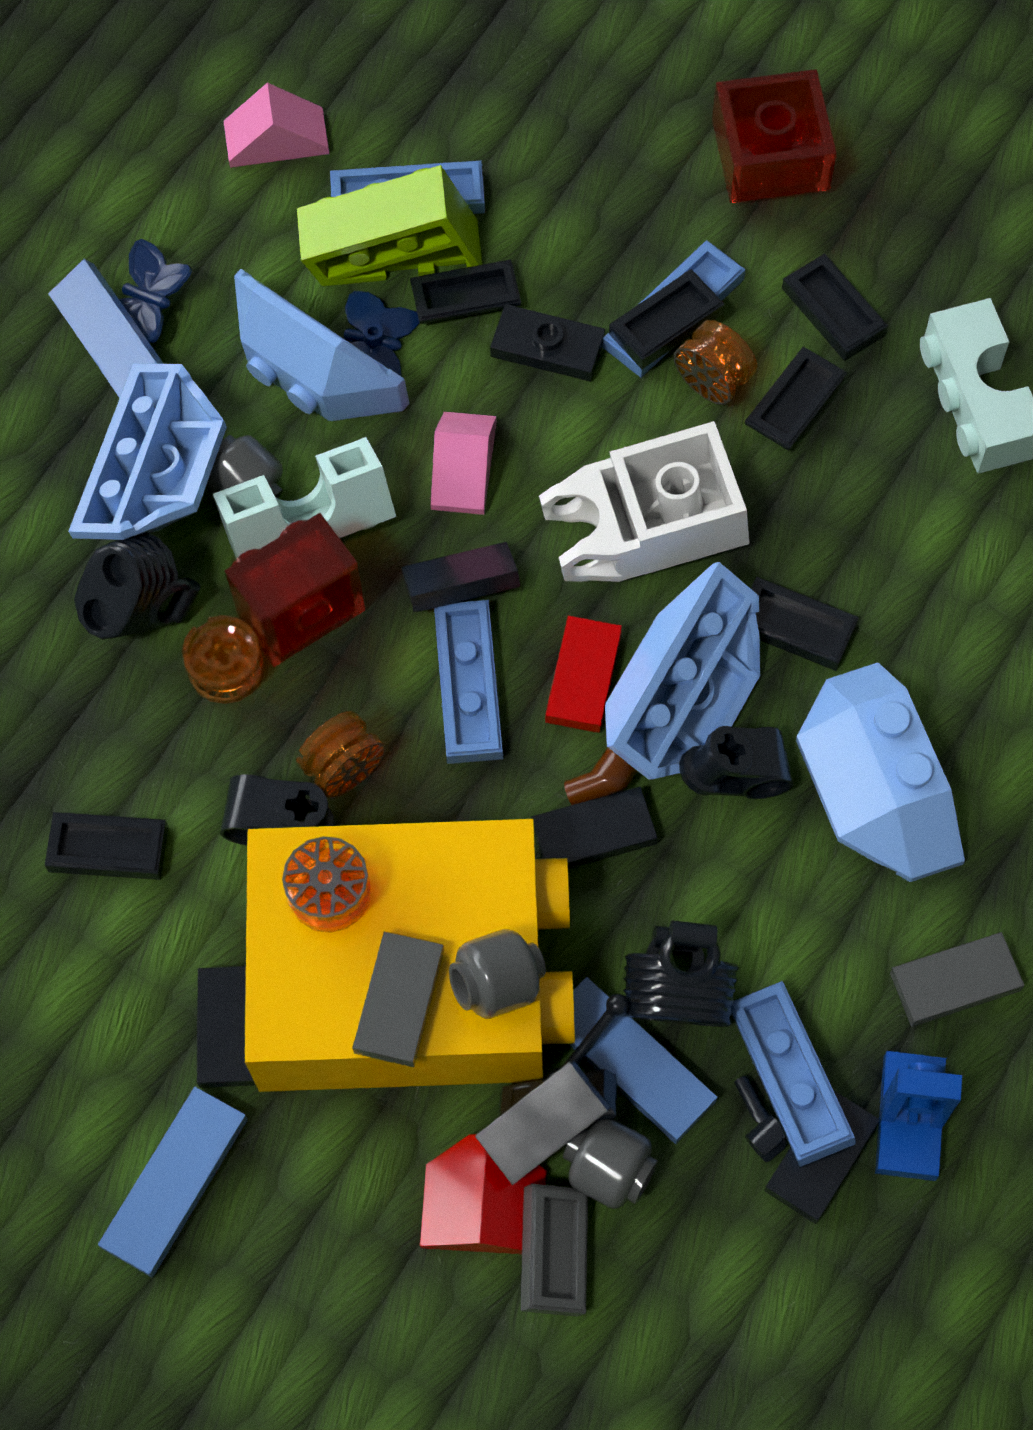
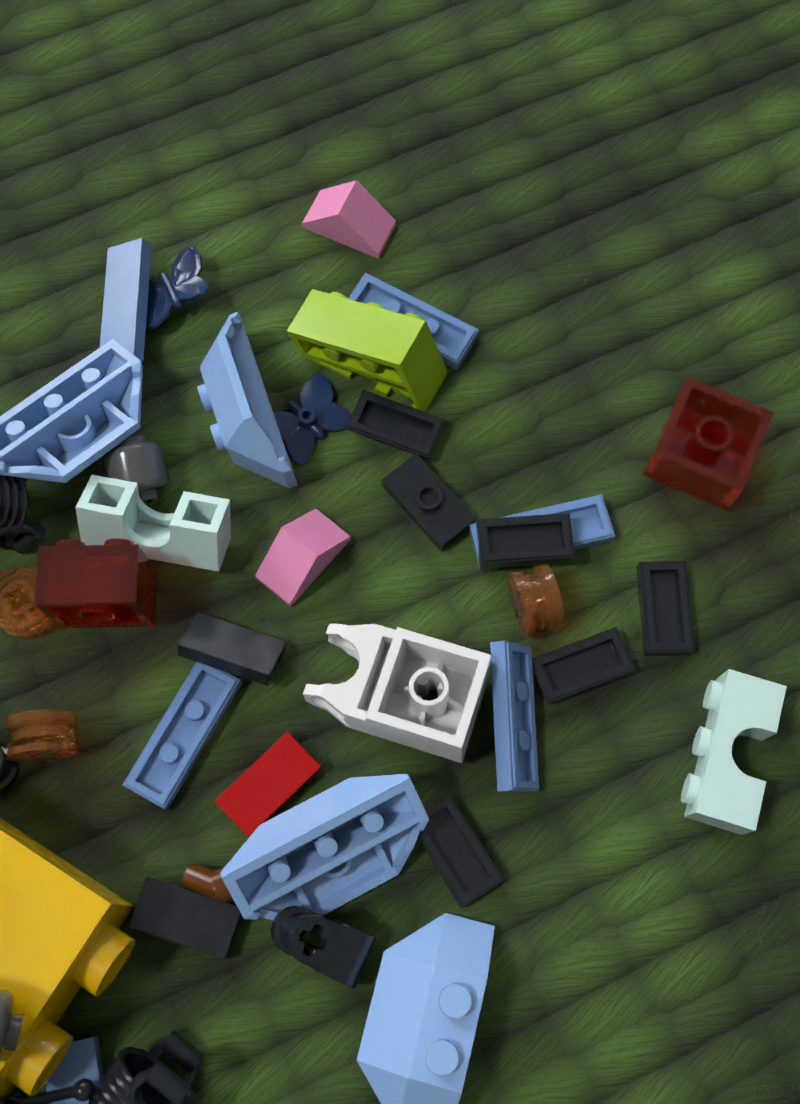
camera: 30 degrees right, 5 degrees up
none -> medium blue tile [490,640,539,792]

